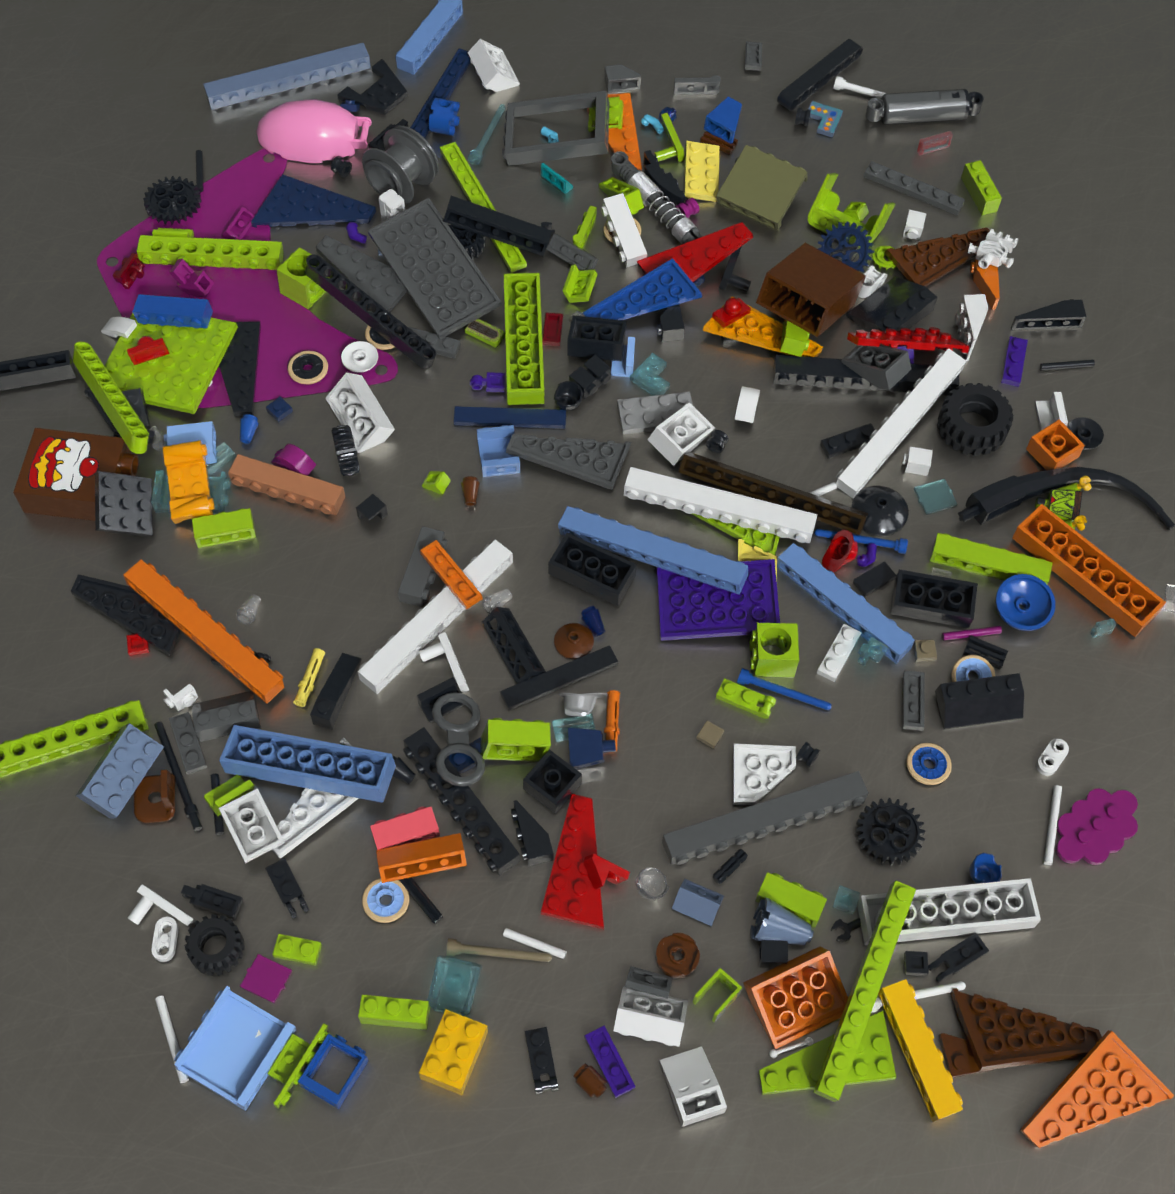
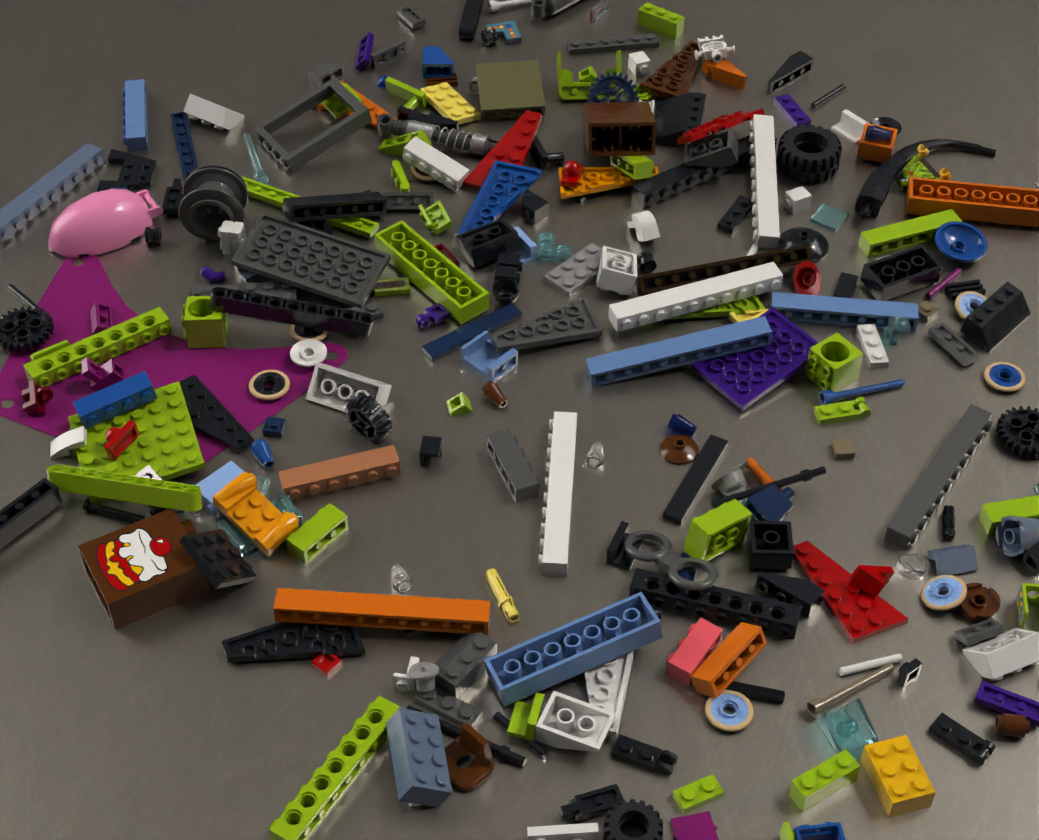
camera: 35 degrees left, 15 degrees down
dark blue wing [251,174,376,228] -> none
magenta brick [271,443,316,476] -> none
black slope [310,653,362,730] -> none
white piece [419,632,469,693] -> none
orange plate [420,540,483,610] -> none
blue brick [429,98,460,136] -> none
black fence [482,607,546,684] -> none
medium azure arm [541,126,559,143] -> none
teal slope [541,163,573,194] -> none
black brick [548,533,637,606] -> none
medium azure arm [640,114,664,134] -> none
magenta wheel [676,197,700,218] -> none
white plate [733,744,796,805] -> none
black wheel [796,742,821,768] -> none
blue piece [814,529,908,554] -> none
dark purple arm [856,543,877,567] -> none
white slope [954,294,988,361] -> none
clear light blue tile [1090,619,1117,638] -> none
none -> dark purple plate [355,32,374,71]
none -> light grey piece [408,662,440,692]
none -> black bar [711,466,826,509]
none -> clear blue cone [865,125,891,141]
none -> black plate [897,658,922,687]
none -> light blue wheel [920,575,967,611]

